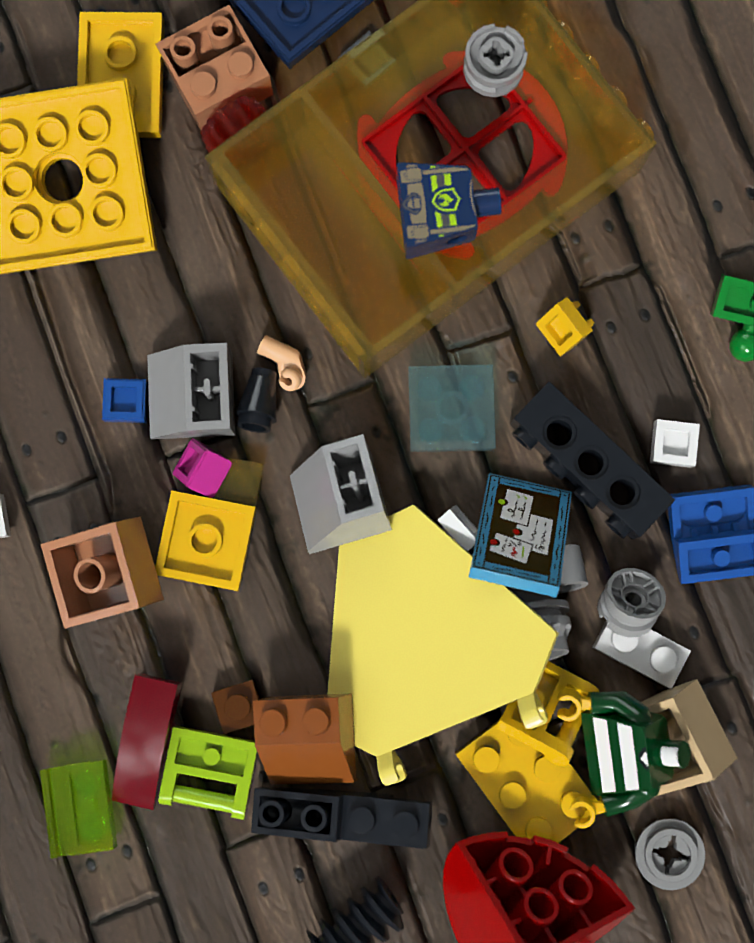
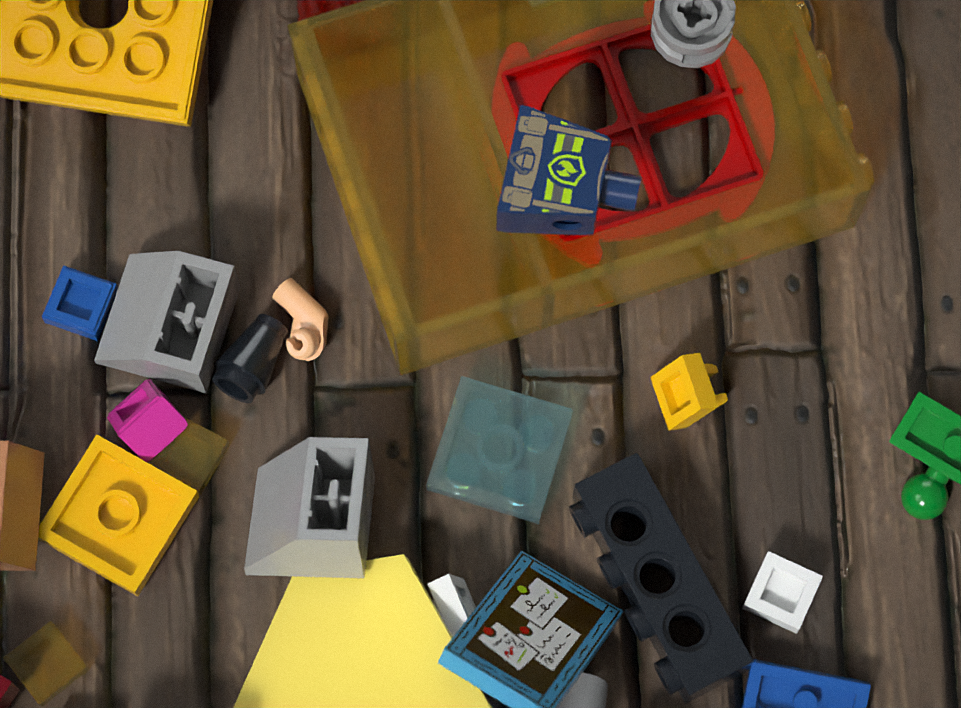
camera: 20 degrees right, 10 degrees down
none -> clear yellow tile [3,621,90,707]

